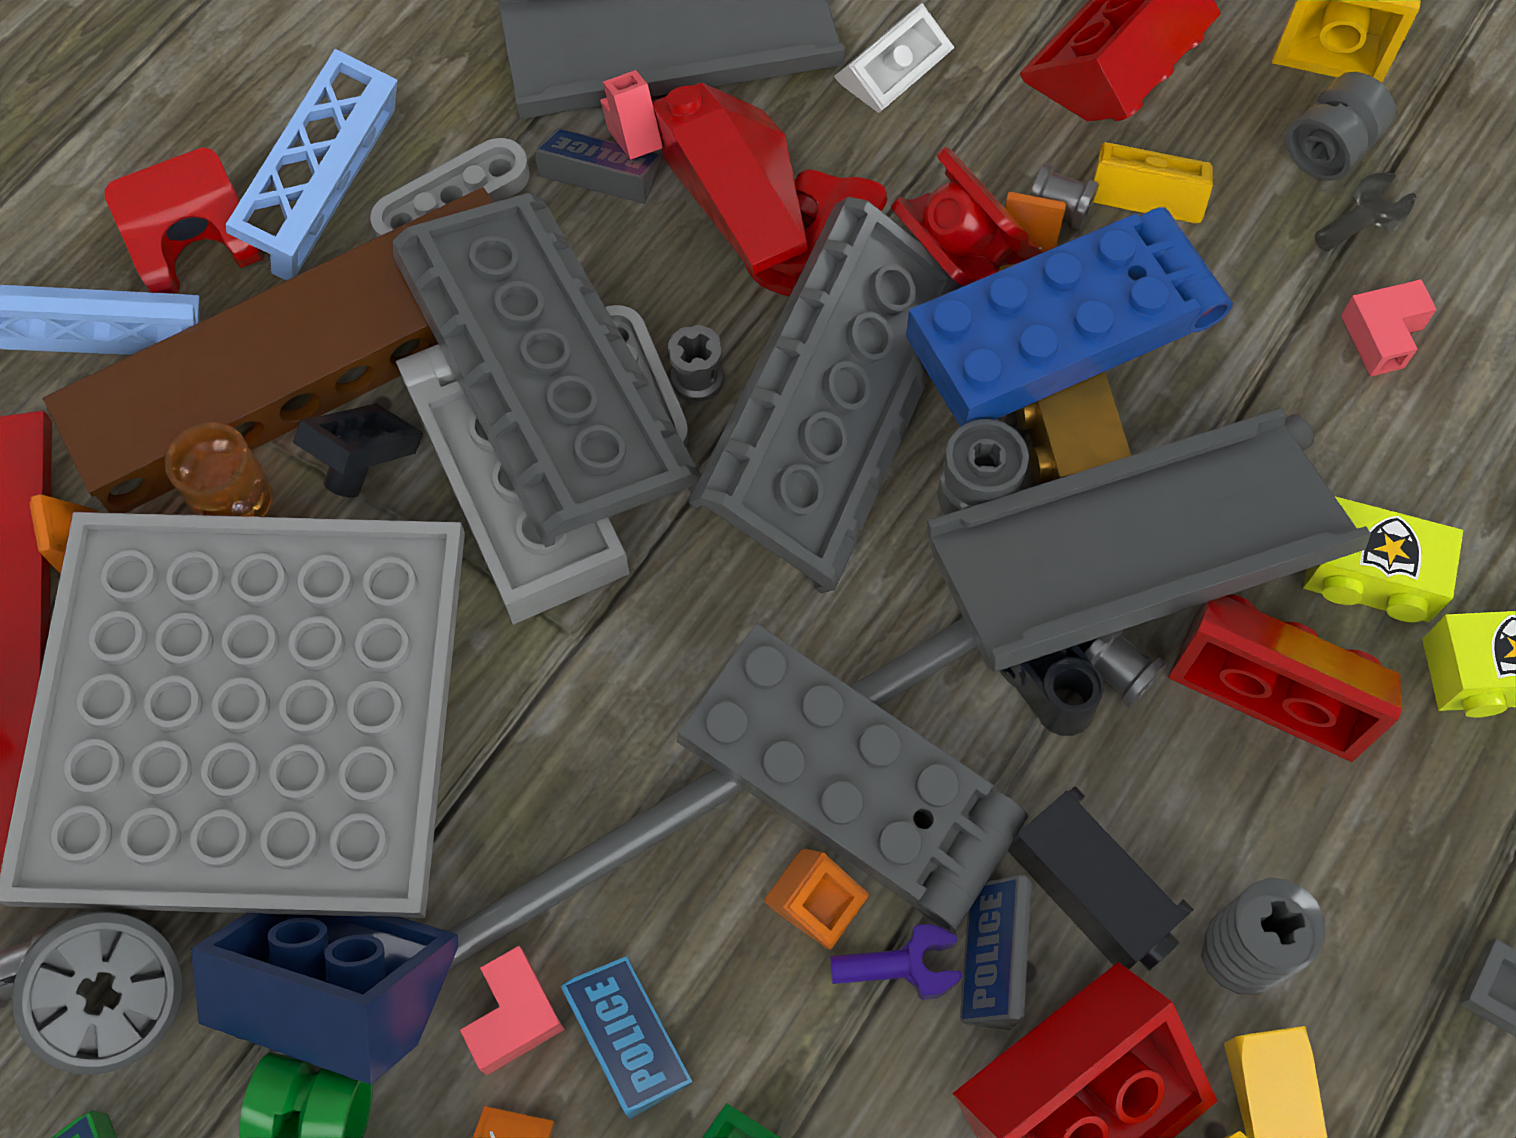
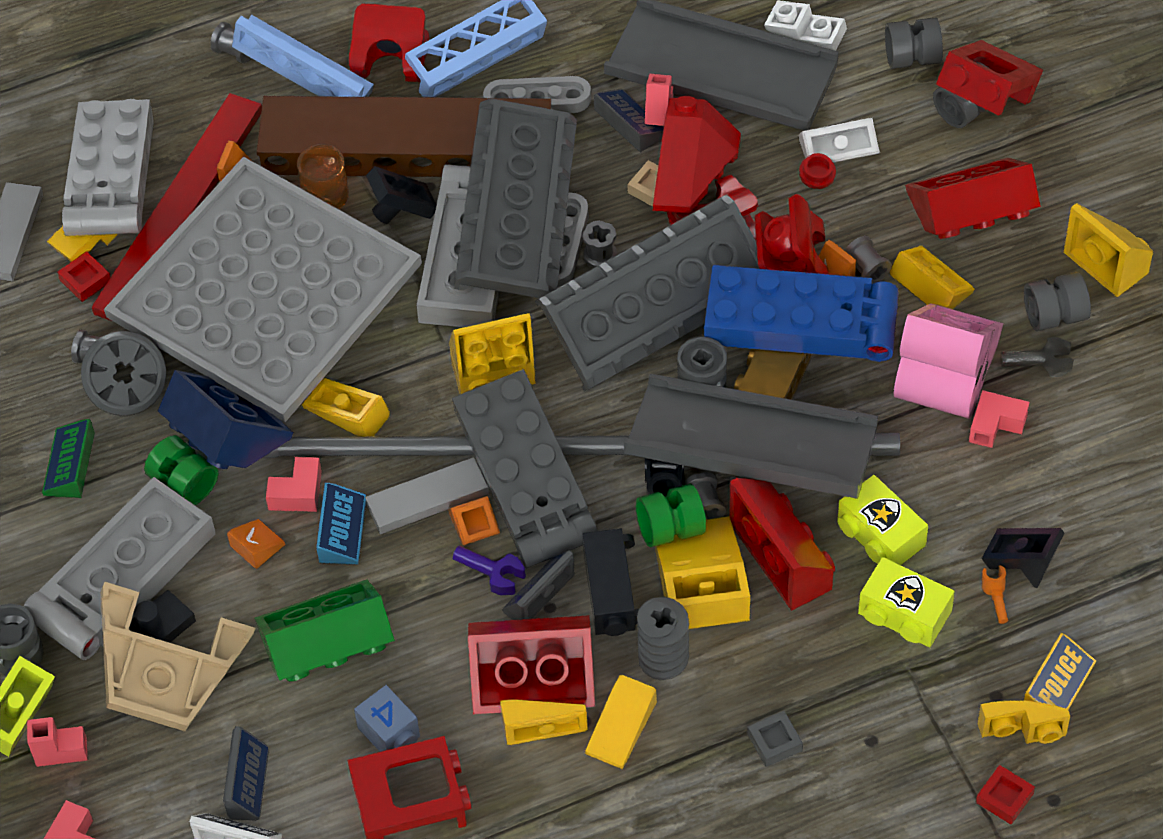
camera: 35 degrees right, 10 degrees down
none -> yellow slope [302,378,390,437]
none -> light grey tile [365,457,489,535]
none -> yellow slope [449,313,536,394]
none -> tan plate [627,160,658,206]
none -> green wheel [635,484,706,548]
none -> yellow slope [655,517,750,629]
none -> red plate [799,153,836,189]
none -> bright pink brick [894,303,1004,419]

